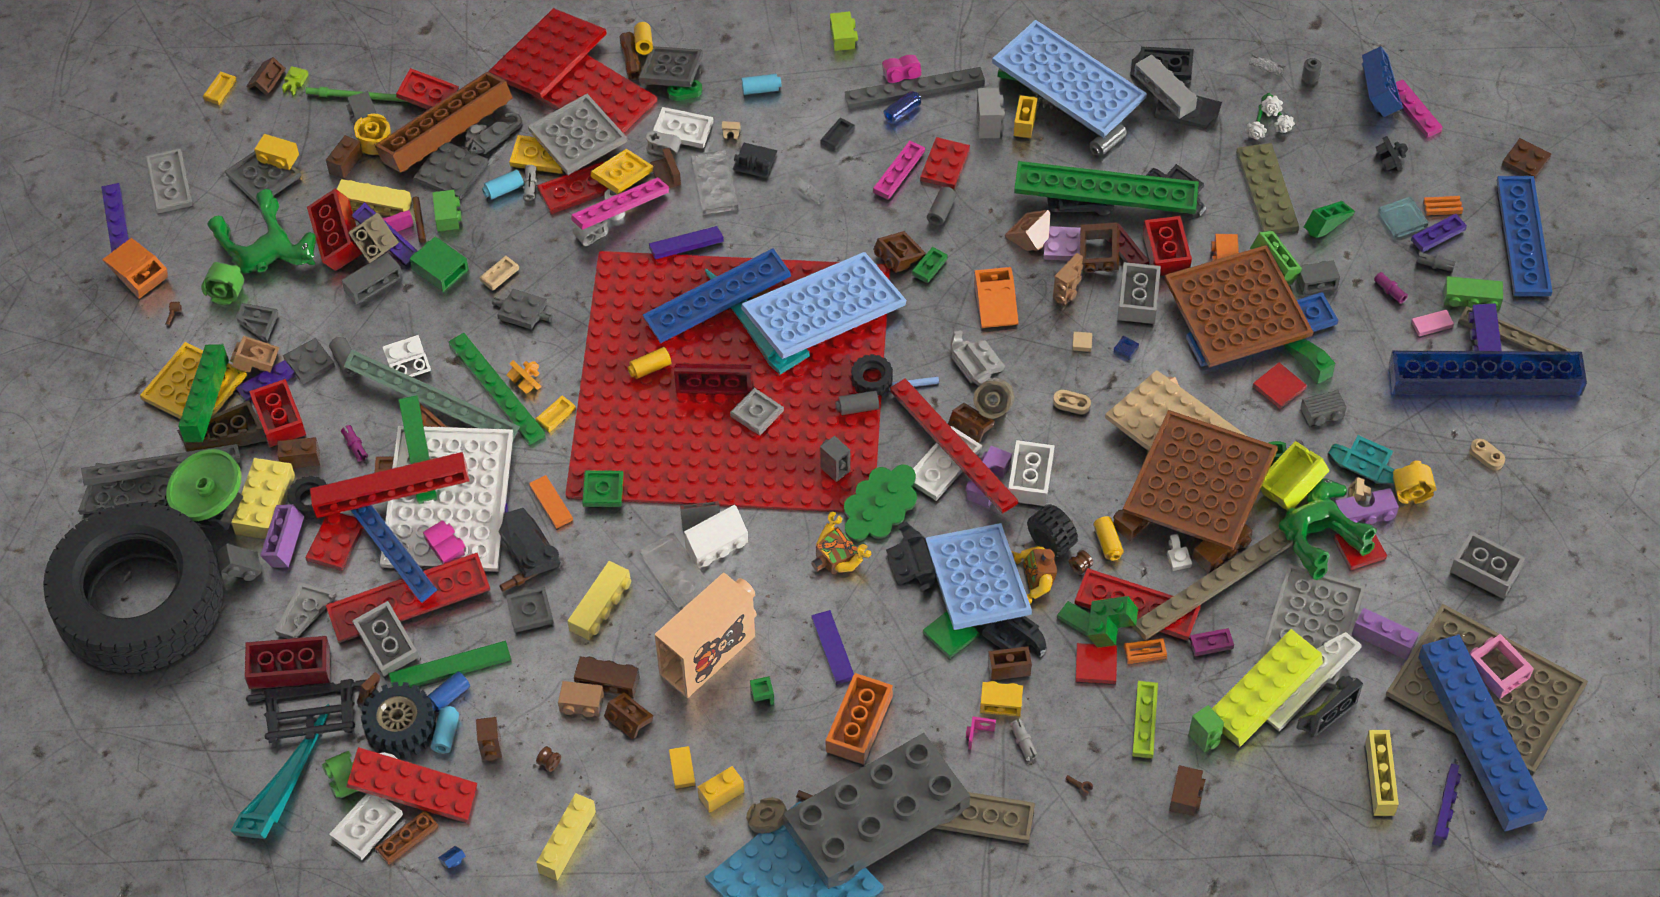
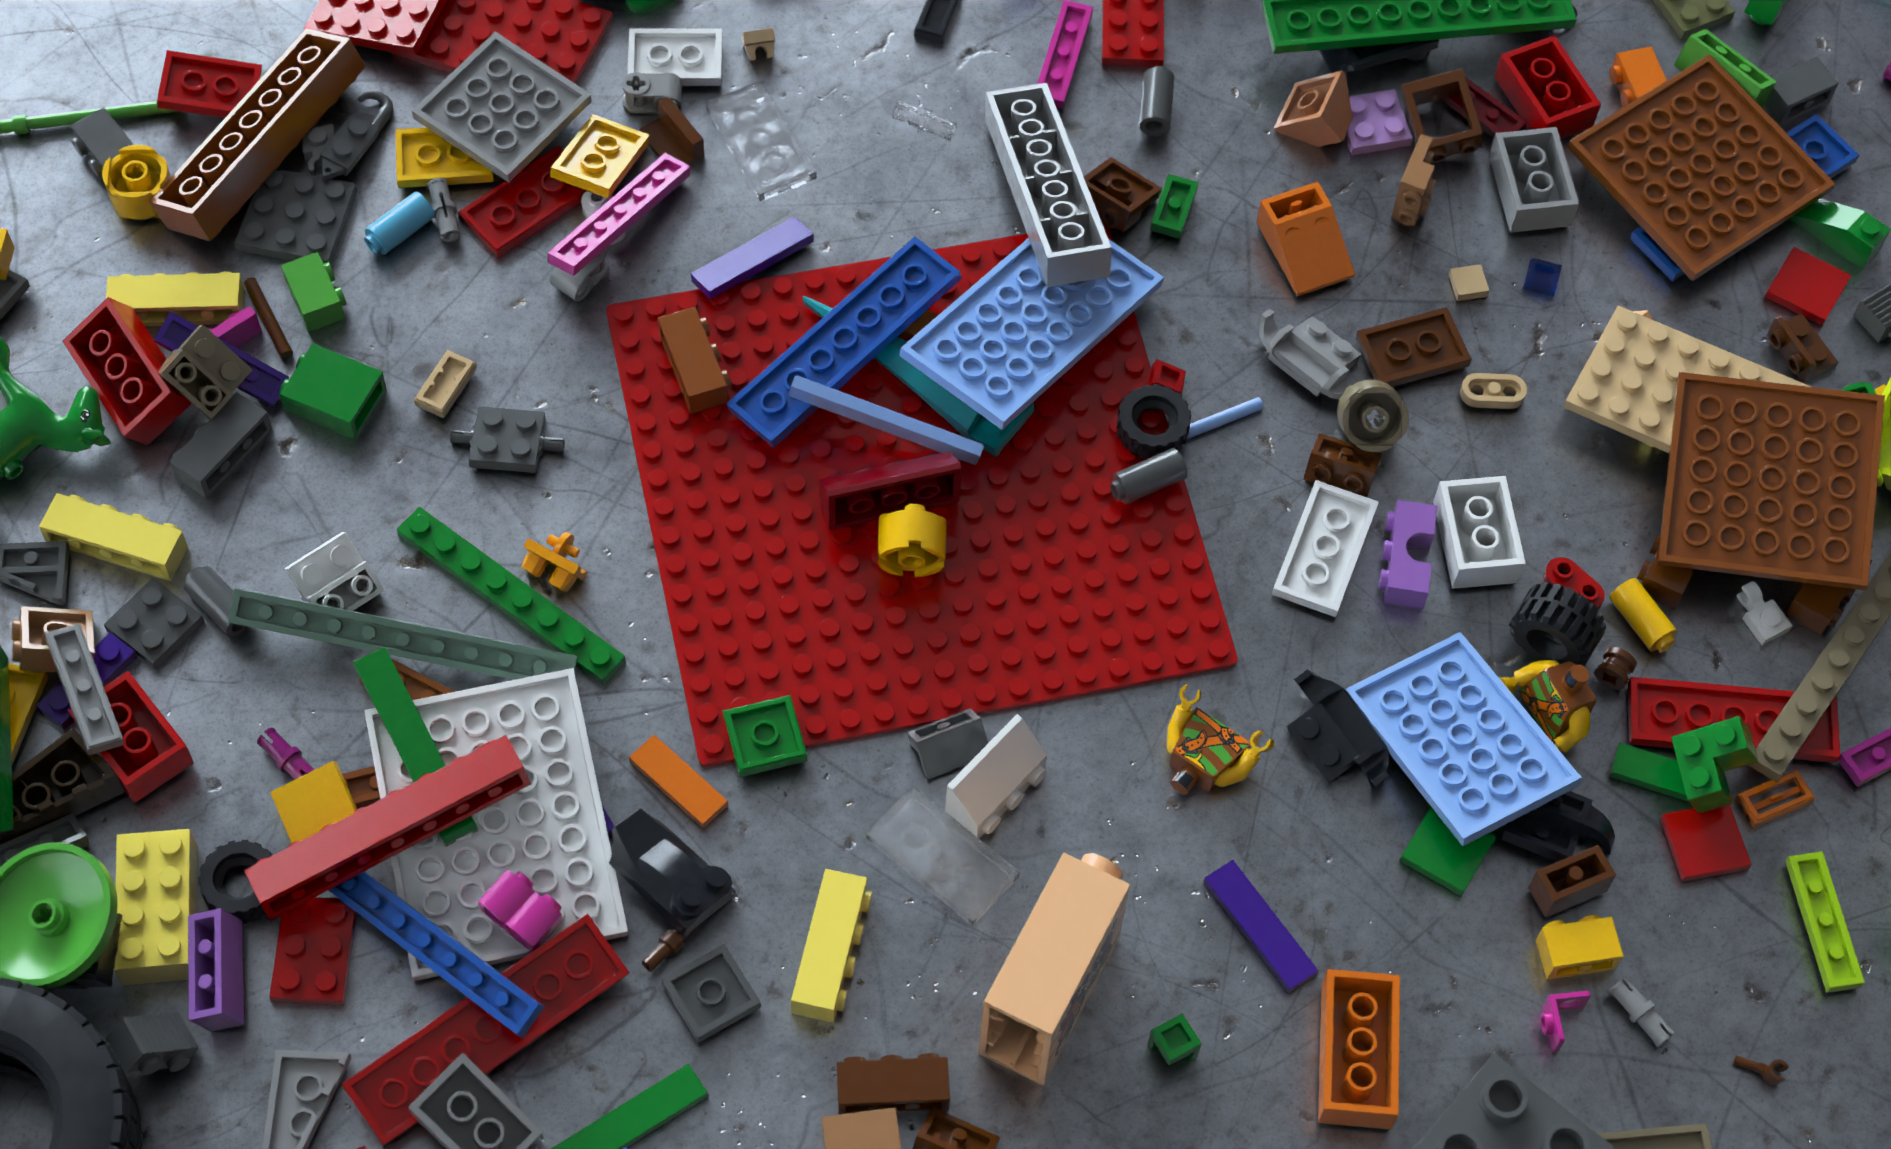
camera: 20 degrees left, 5 degrees up
reddish brown brick [278,437,320,468] -> none
reddish brown brick [326,135,363,179] -> none
yellow tile [535,395,576,433] -> none
yellow brick [628,347,671,379] -> none
light grey tile [730,388,784,436] -> none
black hinge [733,142,777,178] -> none
dark grey brick [820,436,850,482] -> none
green plate [844,464,917,542] -> none
red plate [890,378,1018,514] -> none
none -> light yellow brick [39,493,188,581]
none -> light grey tile [45,623,124,755]
none -> yellow tile [270,761,357,843]
none -> dark orange brick [658,307,732,414]
none -> light blue tile [788,375,984,465]
none -> yellow brick [878,504,946,577]
none -> light grey brick [986,83,1112,287]
none -> red tile [1148,359,1186,395]
none -> reddish brown plate [1355,307,1472,387]
none -> red plate [1543,557,1605,611]
none -> reddish brown bracket [1767,313,1838,383]

